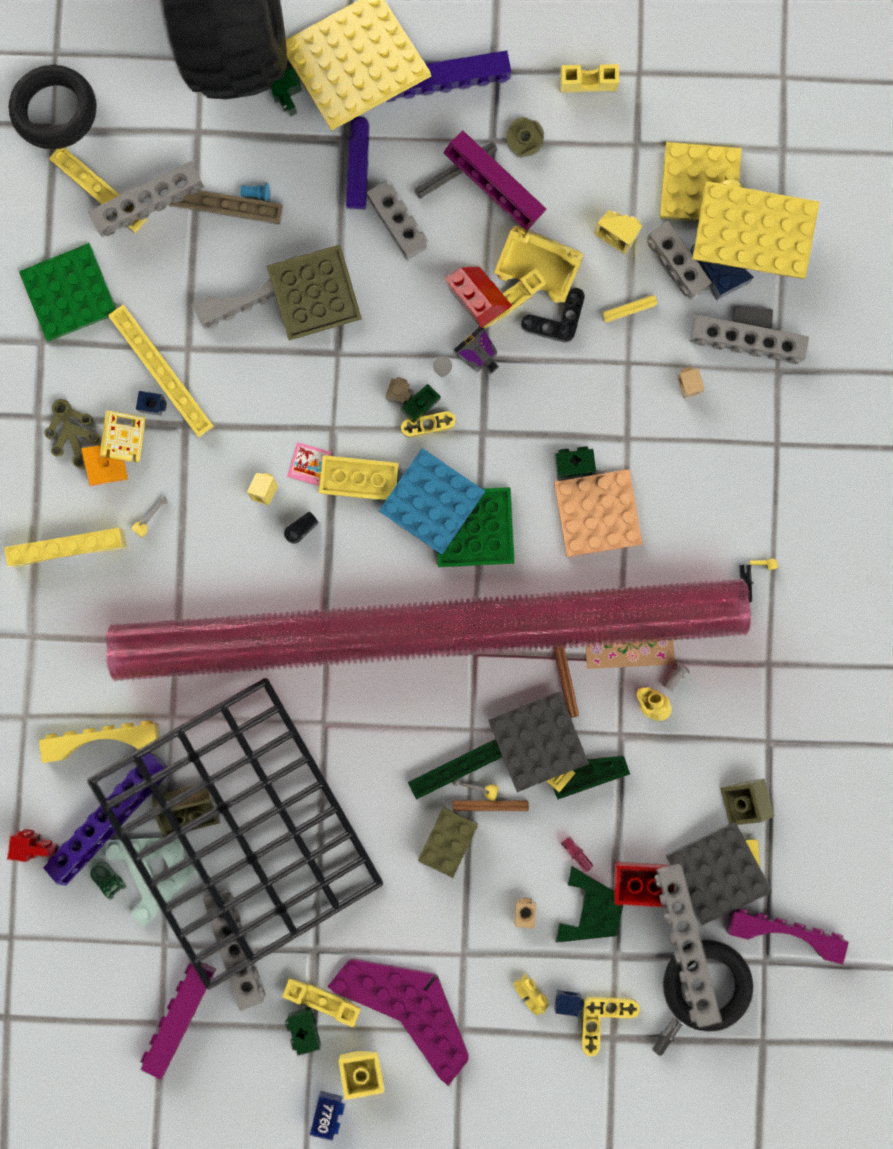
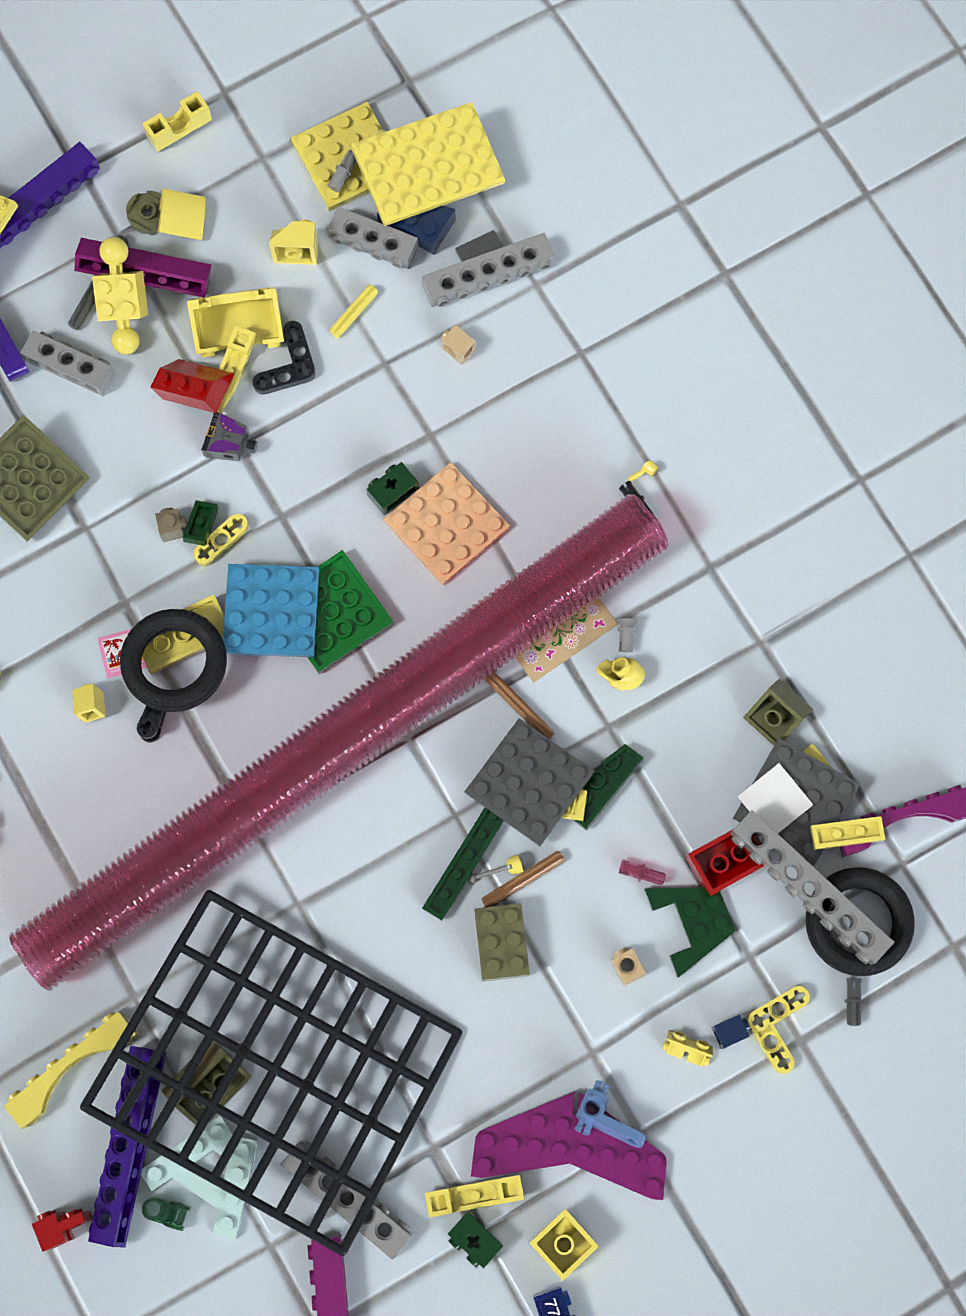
camera: 30 degrees left, 10 degrees down
light grey pin [433,356,452,377] -> none
none -> light yellow brick [92,237,148,355]
none -> black tyre [120,609,227,712]
none -> light yellow slope [158,188,206,240]
none -> light grey axle [327,150,357,193]
none -> medium blue piece [575,1080,646,1148]
none -> white sticker [737,763,813,834]
none -> light yellow plate [810,816,885,850]

